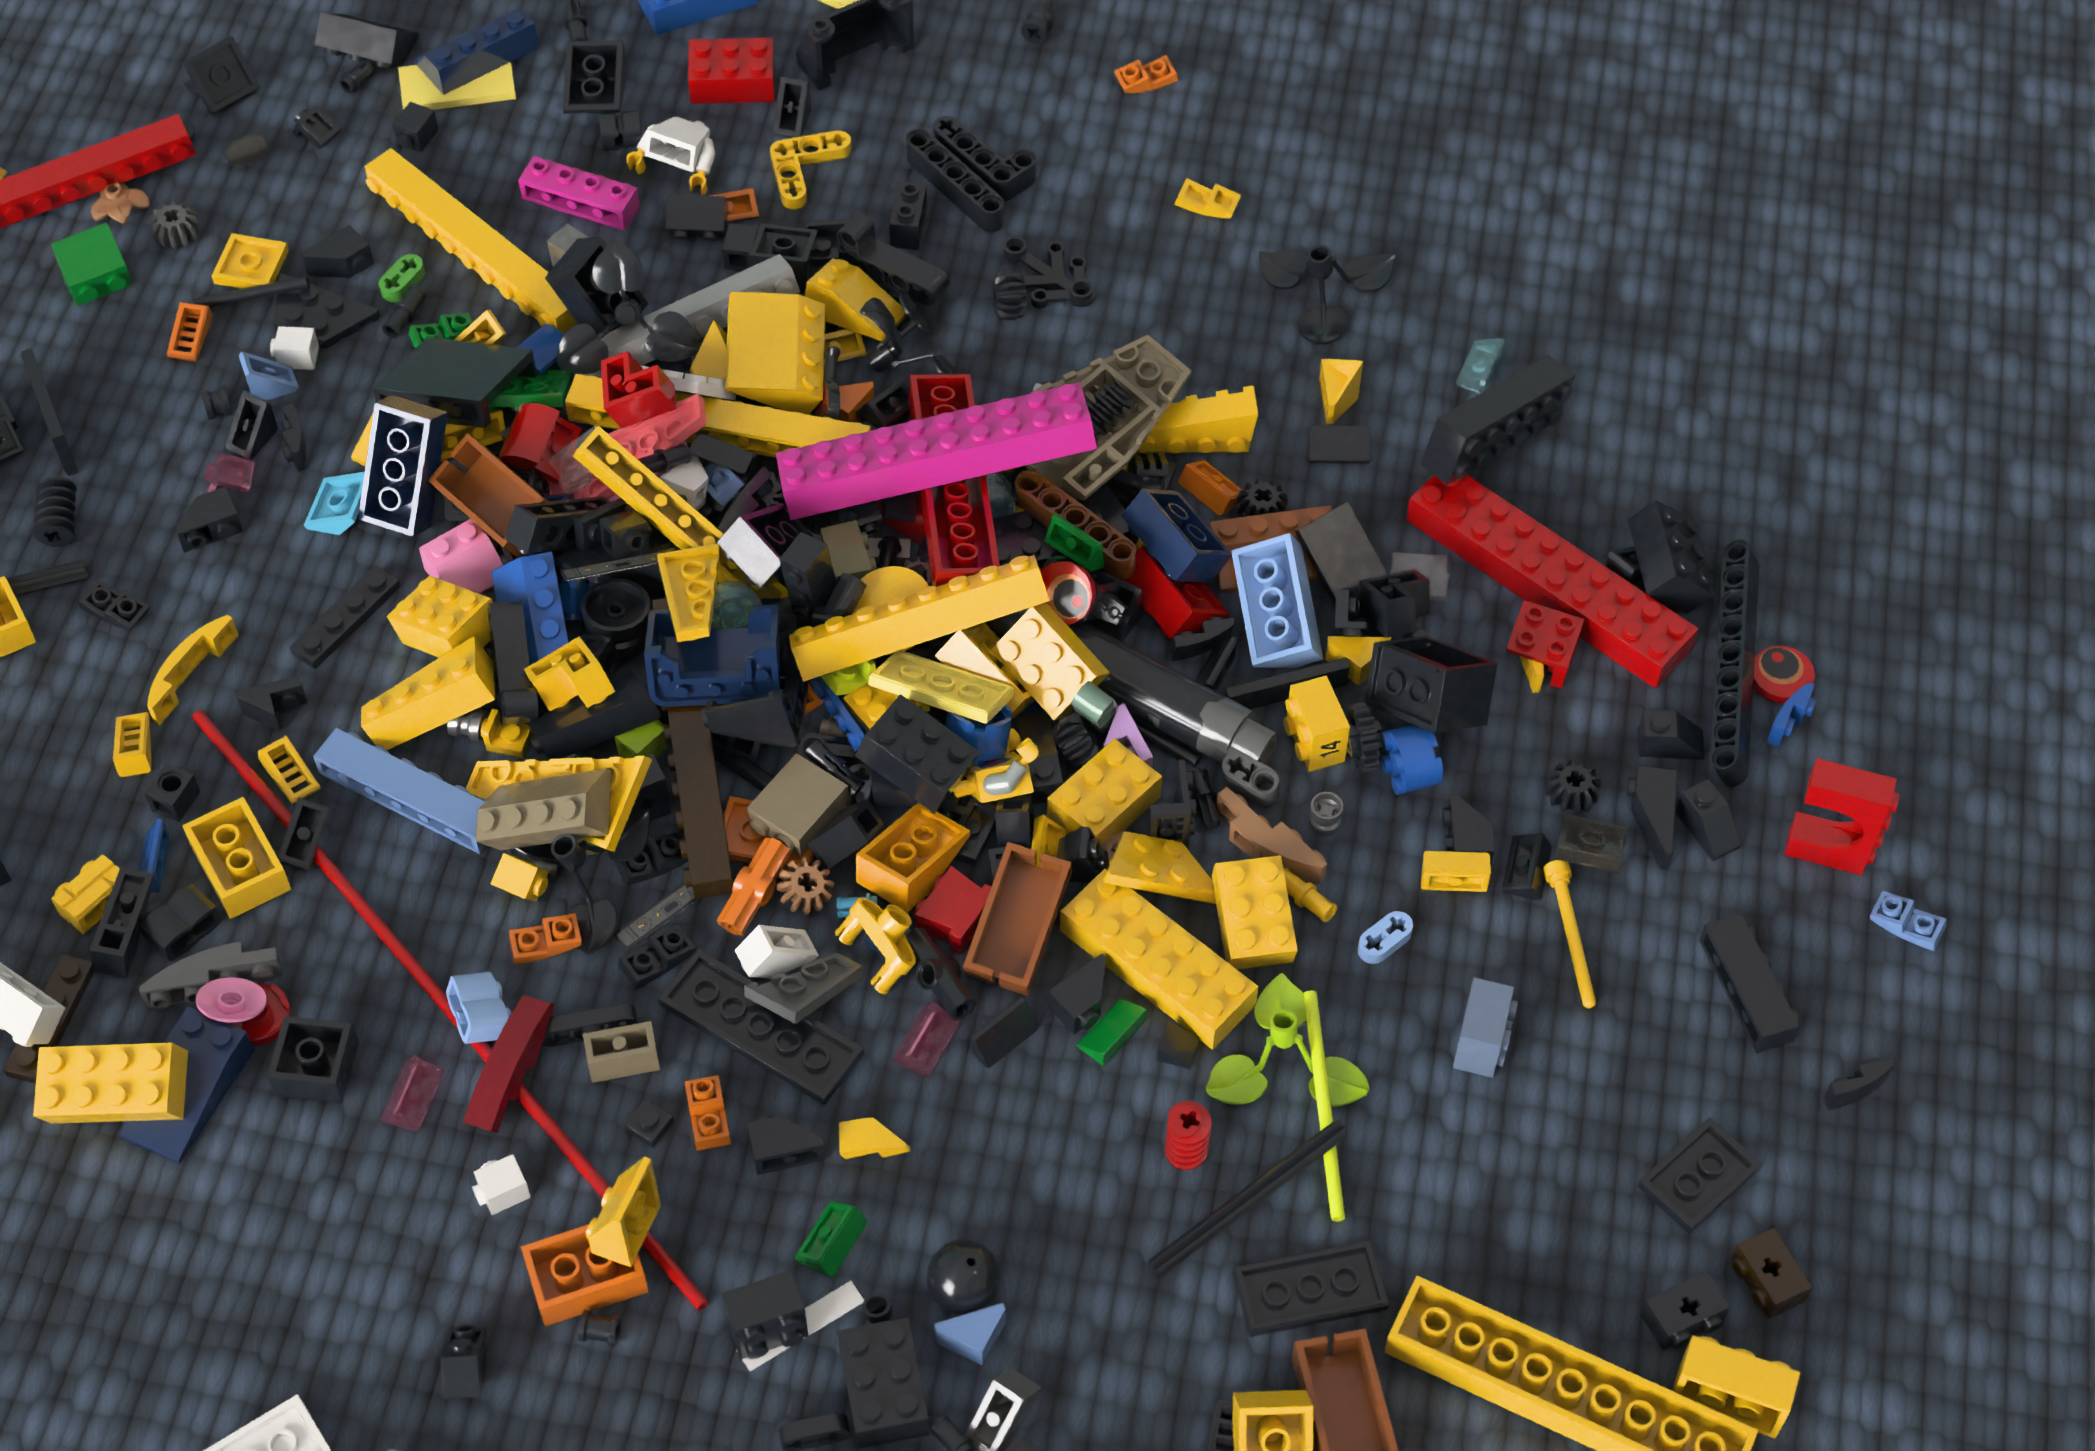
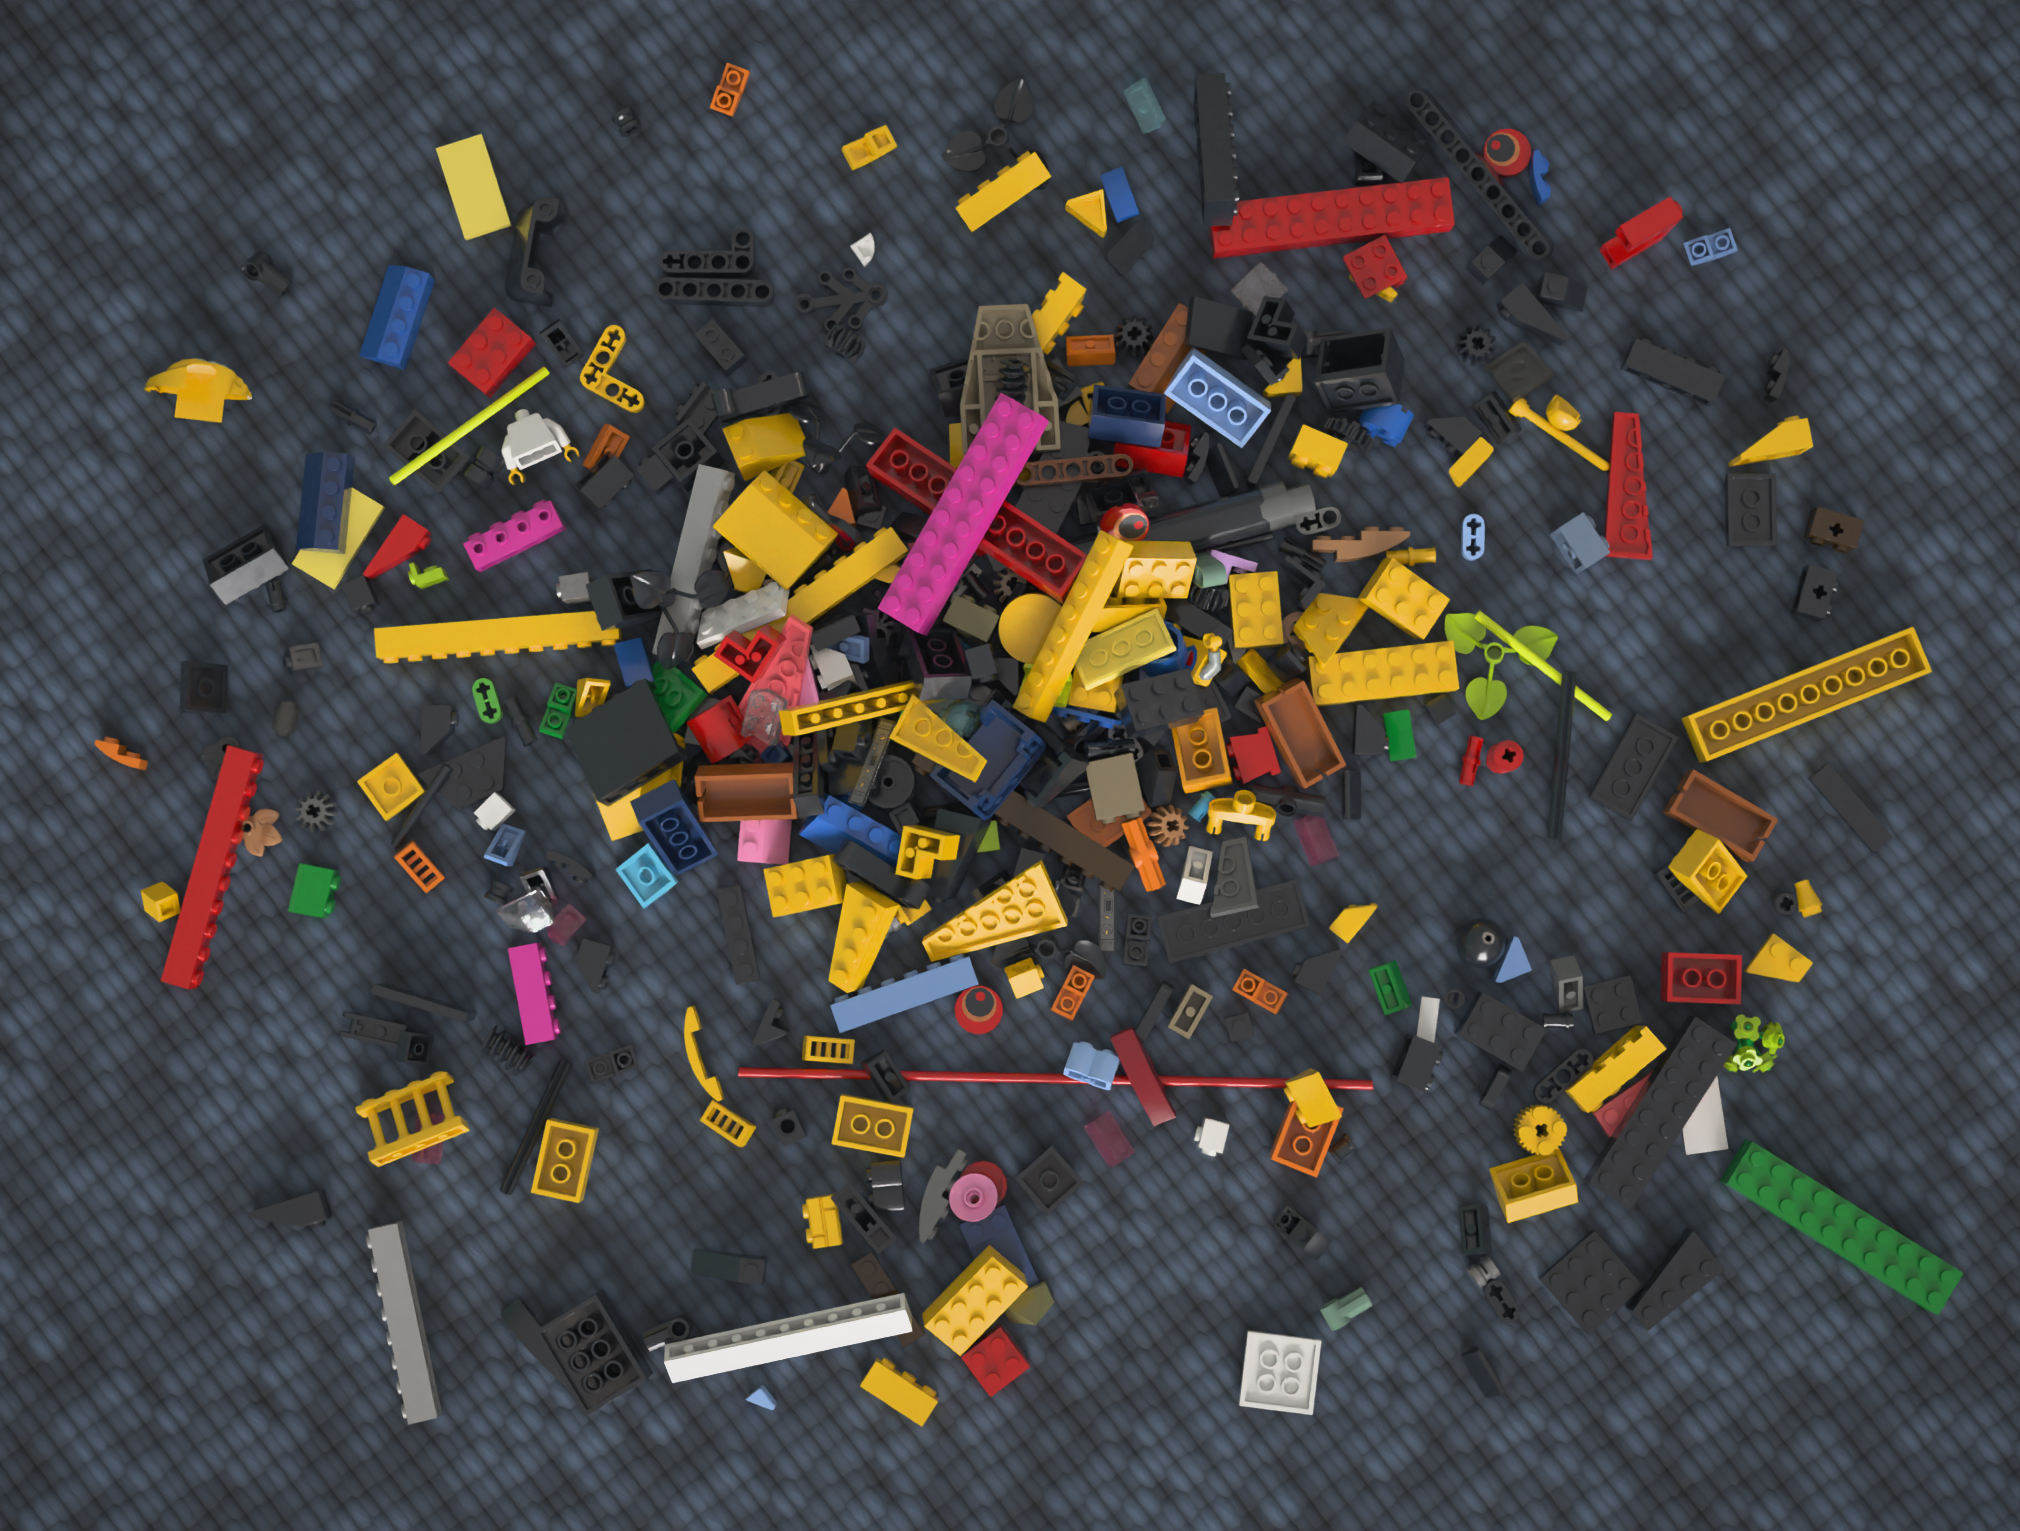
camera: 50 degrees left, 30 degrees up
blue slope [138,819,170,892] -> none
dark tan slope [476,769,611,850] -> none
black axle [638,444,692,473] -> none
black piece [811,573,867,627] -> none
green slope [1044,514,1104,572] -> none
flat silver wheel [1308,792,1343,836] -> none
yellow brick [1672,1335,1800,1439] -> none
none -> orange slope [94,737,148,770]
none -> red slope [363,514,432,580]
none -> neon yellow piece [389,367,549,485]
none -> lime bracket [408,562,449,589]
none -> clear slope [497,888,554,933]
none -> dark pink brick [508,943,561,1045]
none -> white tile [851,233,875,267]
none -> tile [955,986,1003,1034]
none -> yellow brick [956,151,1052,232]
none -> red brick [961,1323,1030,1397]
none -> olive slope [1004,1281,1054,1325]
none -> blue slope [1100,167,1140,223]
none -> red pin [1458,736,1484,786]
none -> yellow hair [1546,395,1581,431]
none -> red wing [1604,412,1653,560]
none -> yellow slope [1728,416,1813,467]

